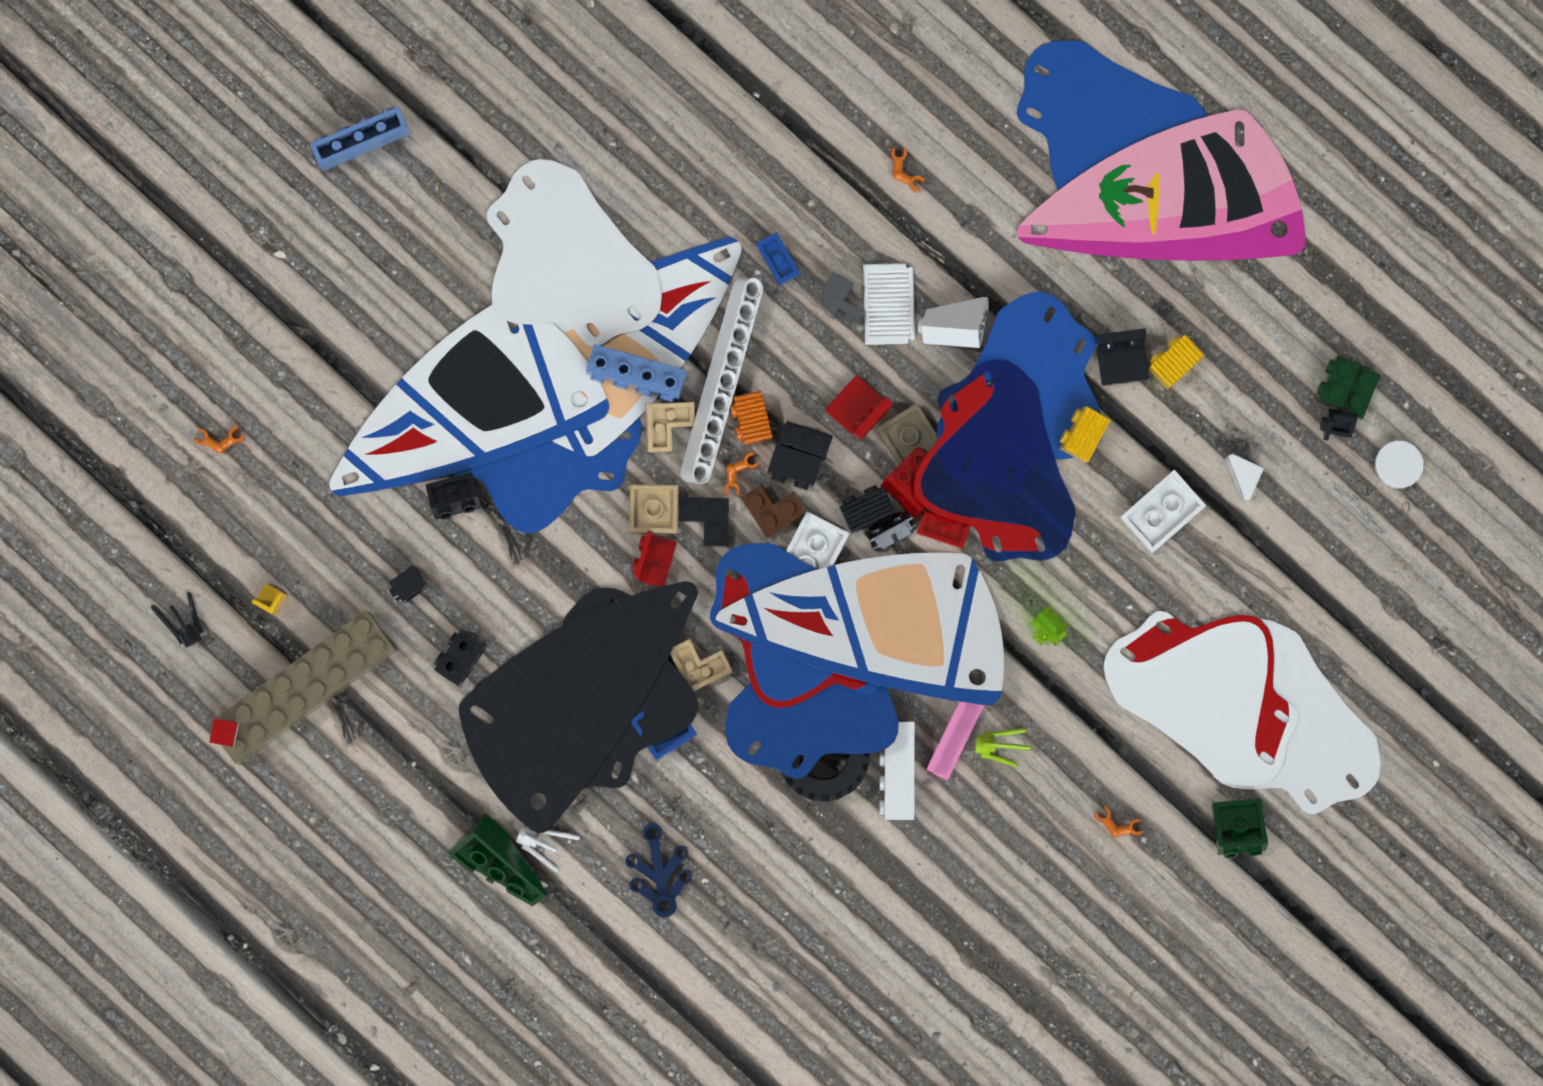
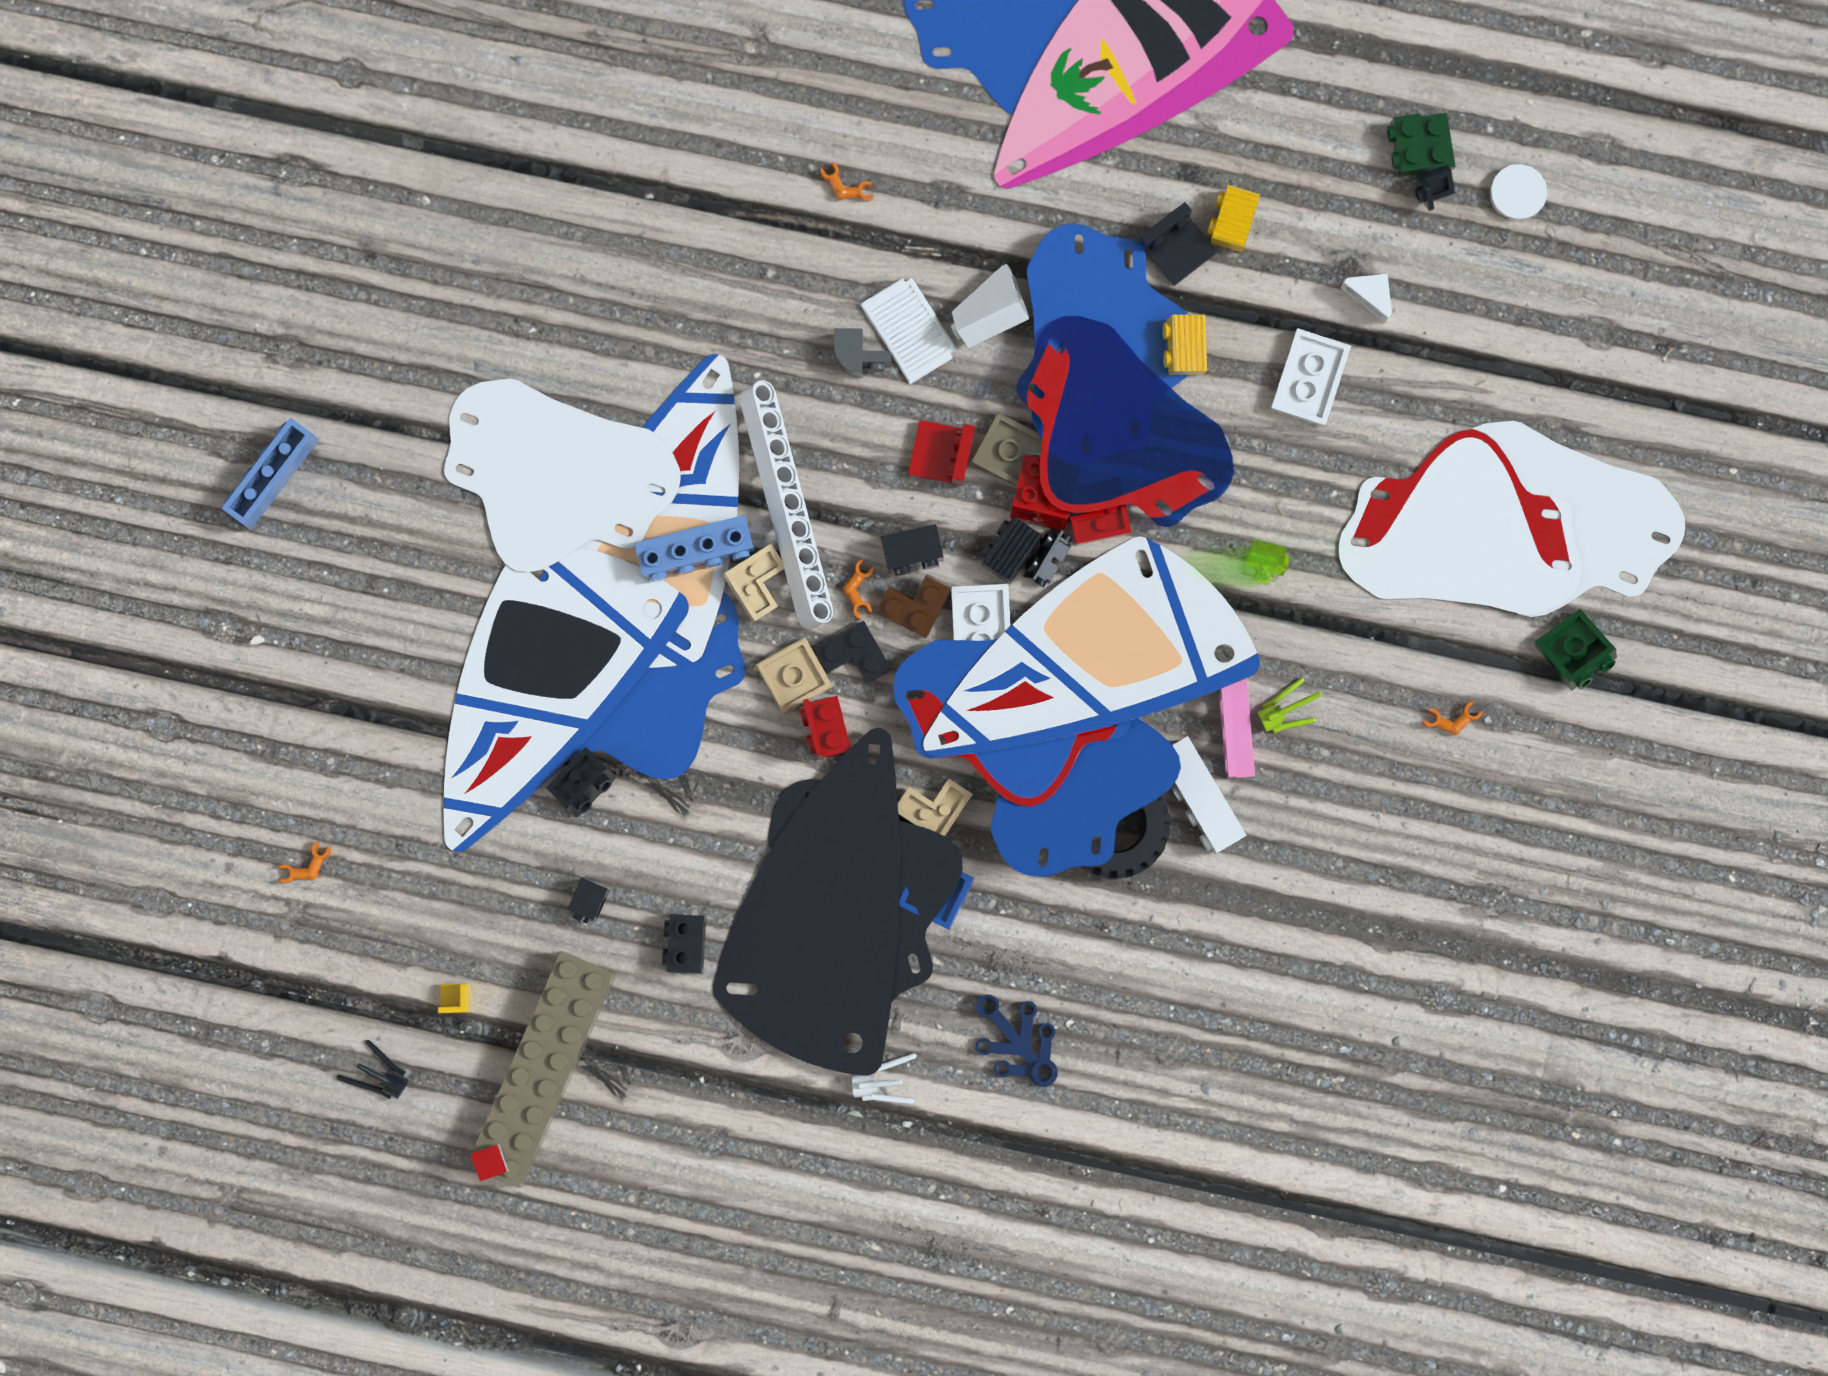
camera: 25 degrees left, 0 degrees up
dark green wedge [448,814,548,907] -> none
orange brick [730,391,772,446] -> none
blue plate [756,232,800,286] -> none
black brick [779,421,833,462] -> none

